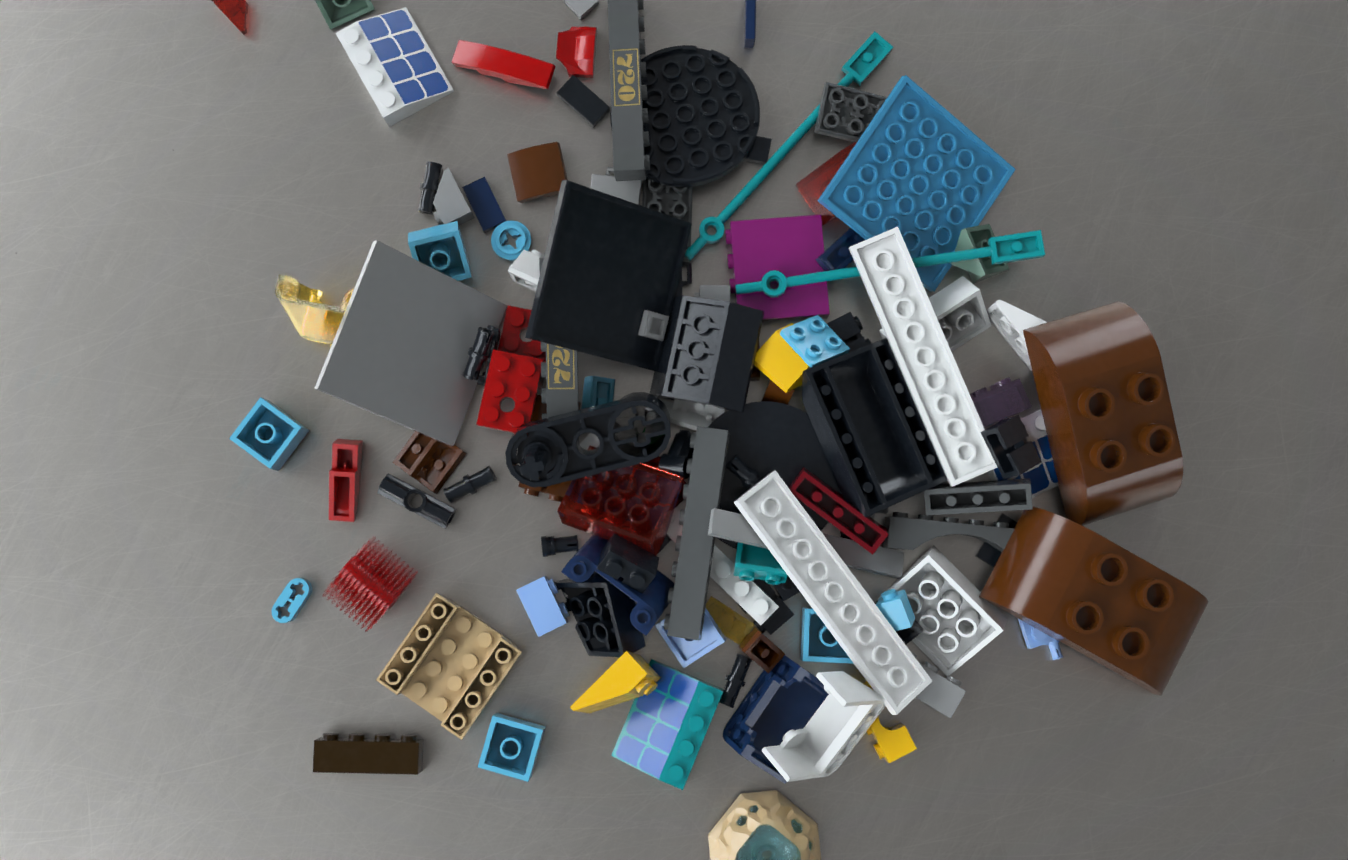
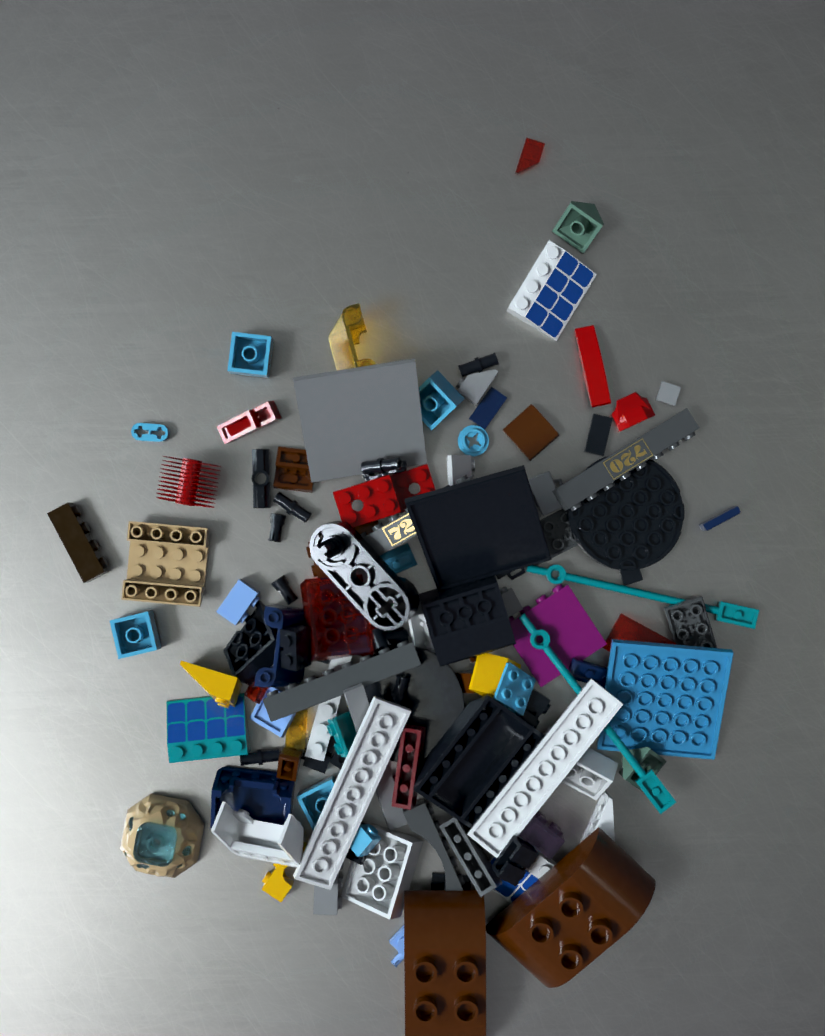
camera: 60 degrees right, 5 degrees up
light grey tile [638,310,669,341] -> none
none -> clear red tile [244,681,268,704]
none -> black pin [268,513,286,542]

